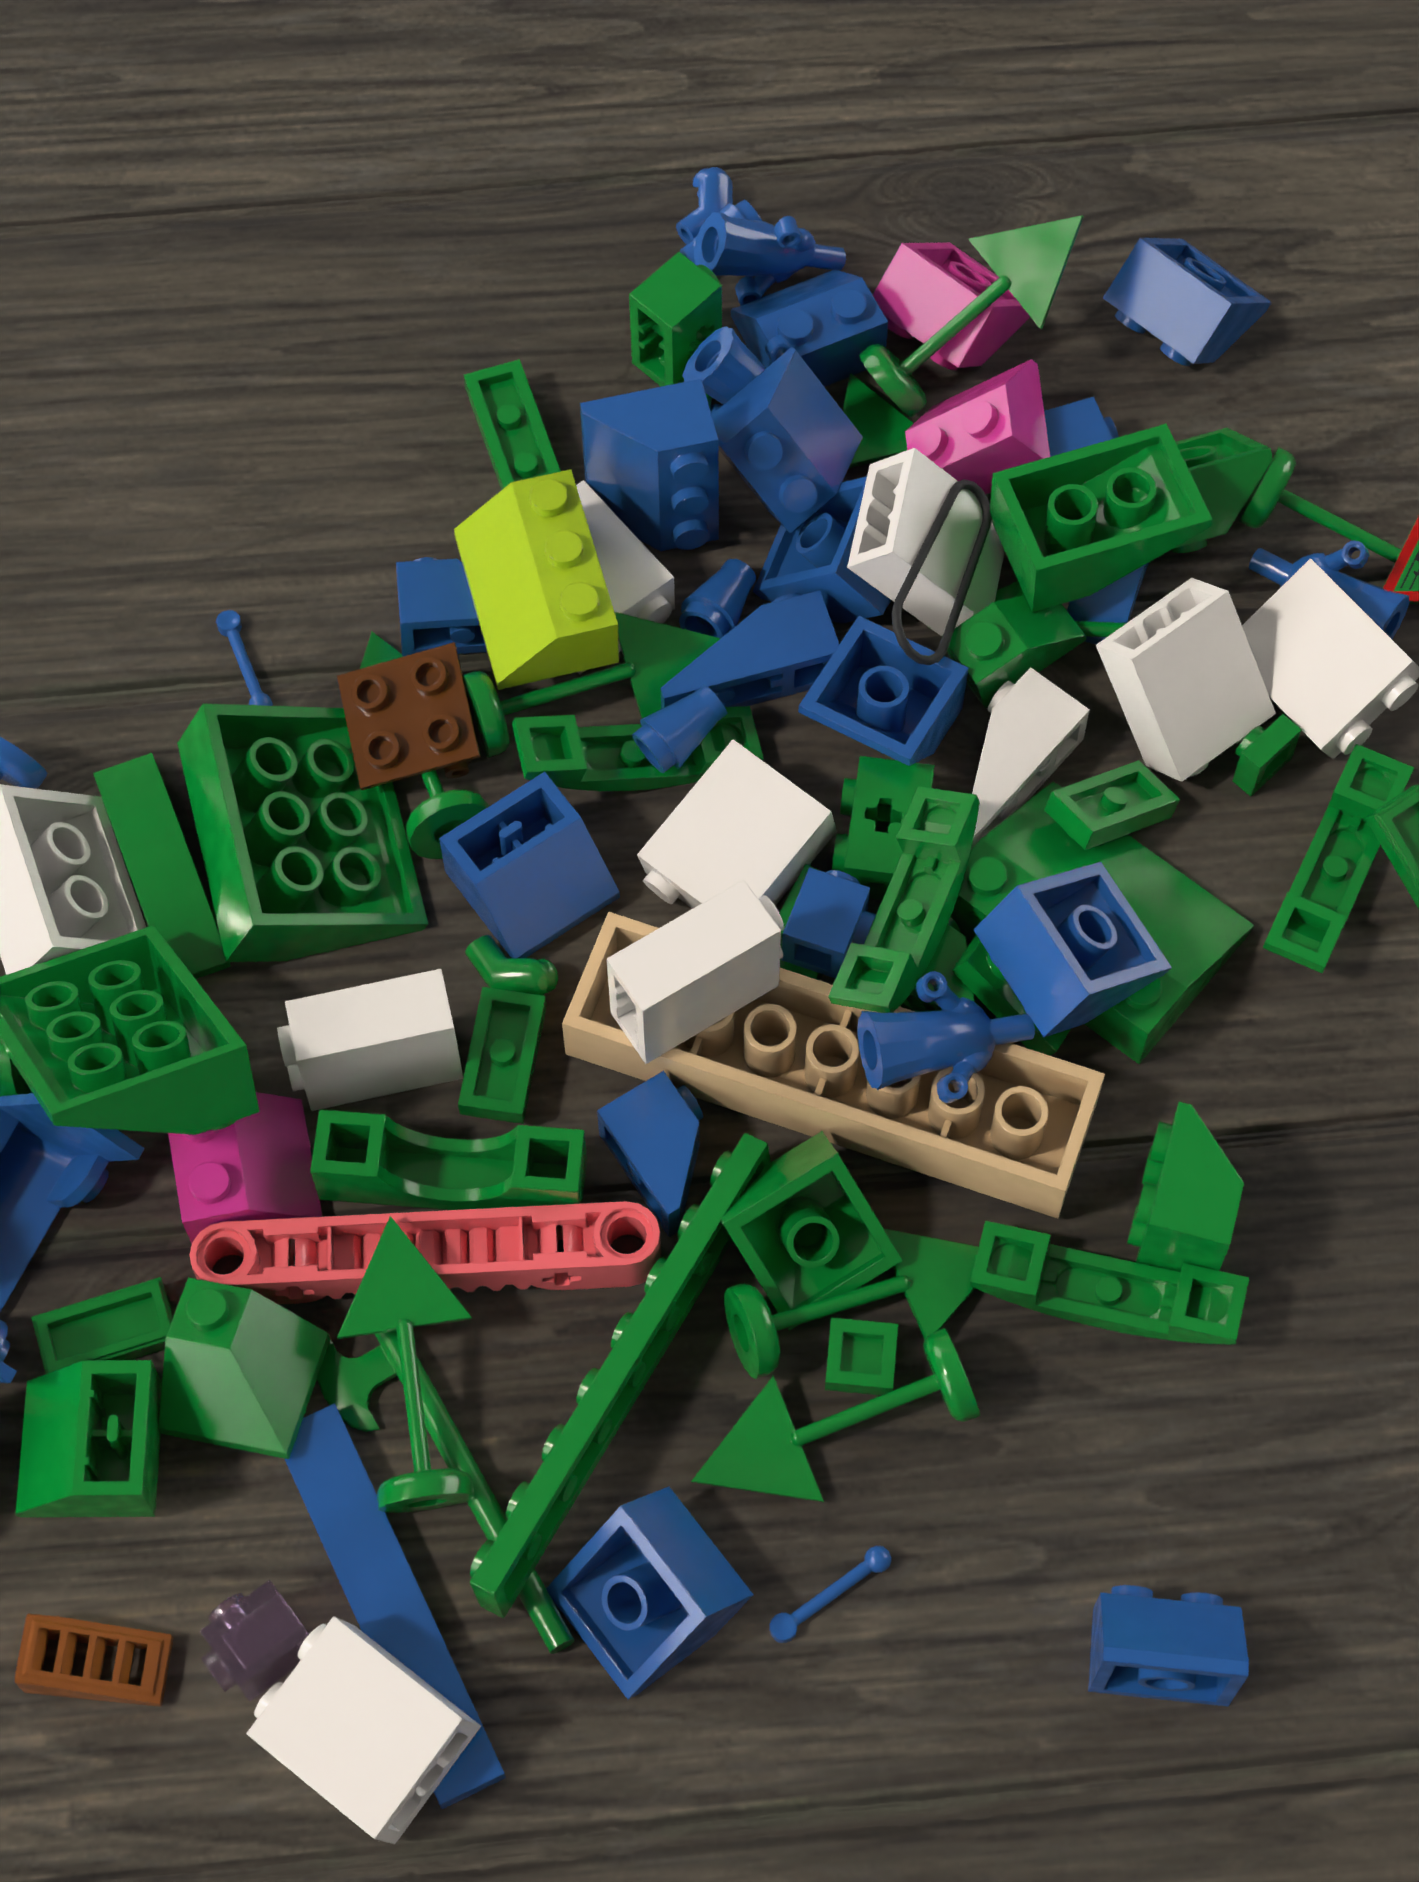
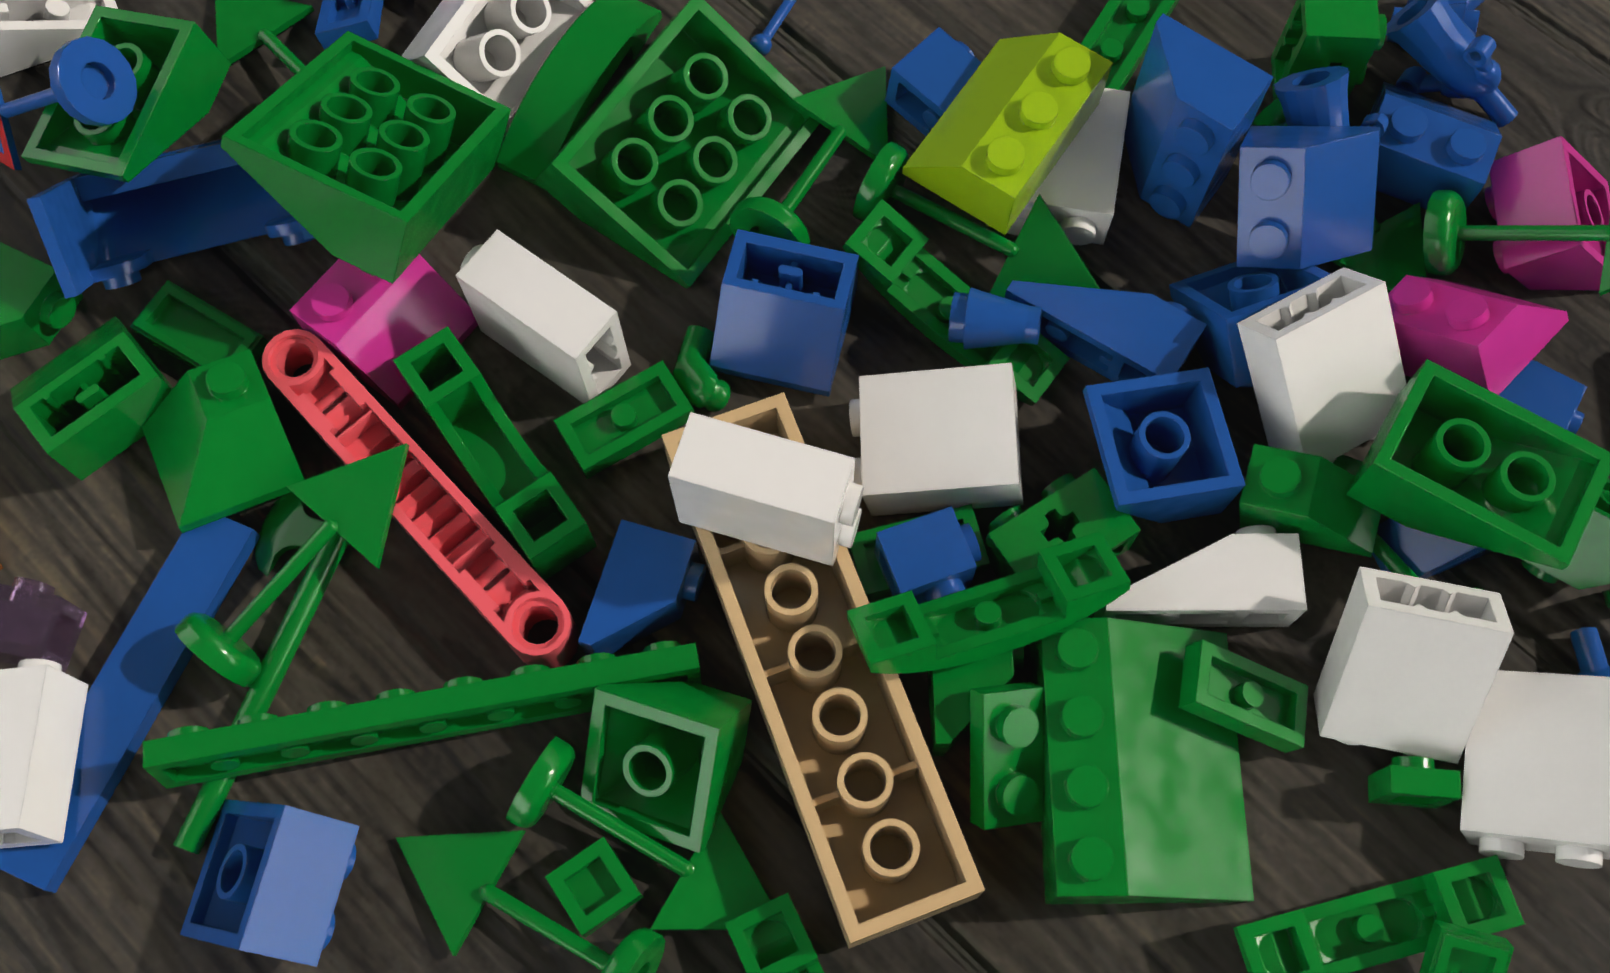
camera: 50 degrees right, 5 degrees up
reddish brown hinge [337,642,481,790] -> none
blue cone [679,559,756,638] -> none
blue piece [857,971,1035,1103] -> none
black piece [892,479,992,665] -> none
blue slope [973,862,1172,1037] -> none

